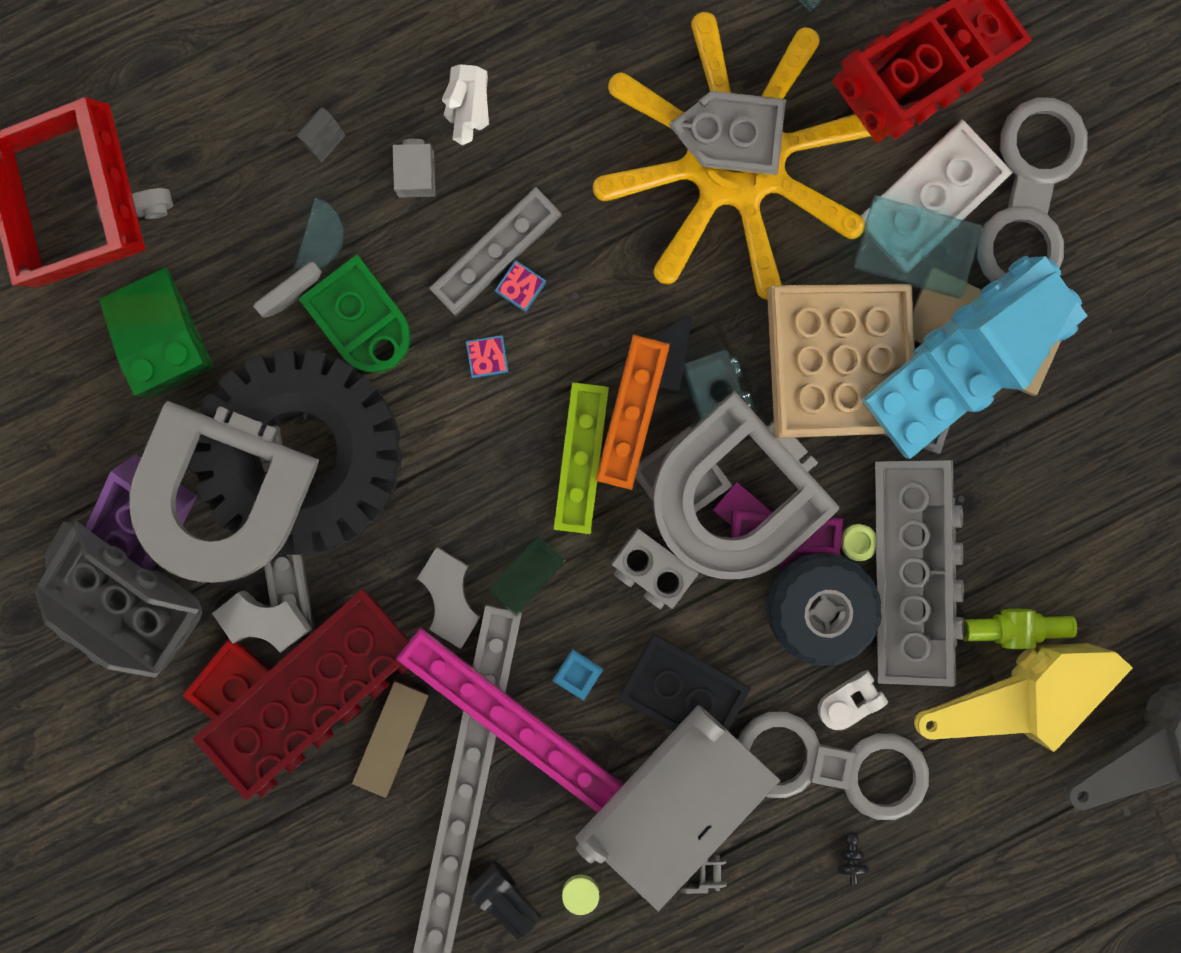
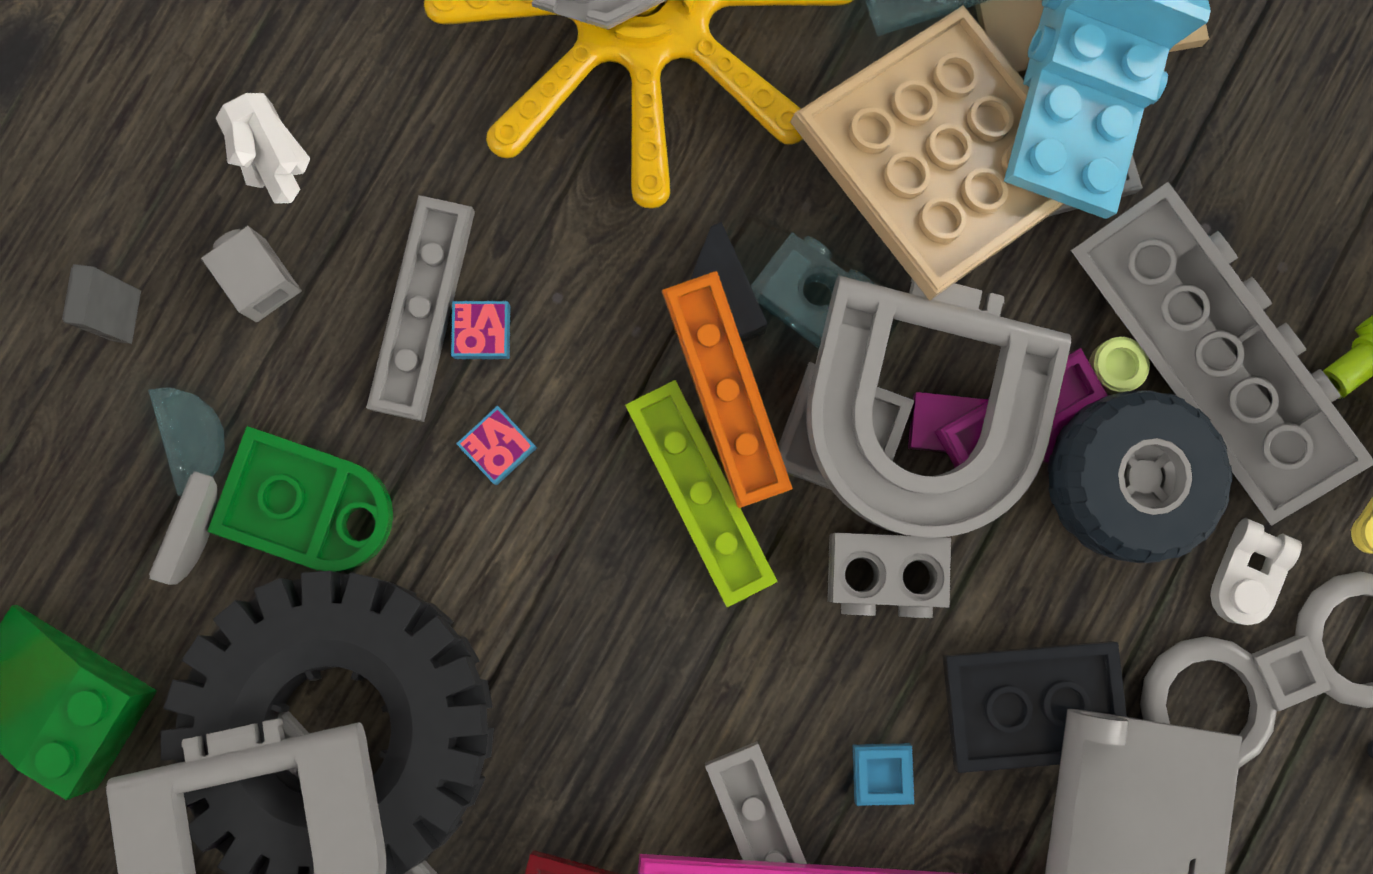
camera: 30 degrees left, 5 degrees down
light grey tile [417,547,481,649] -> none
clear green tile [489,536,566,617] -> none

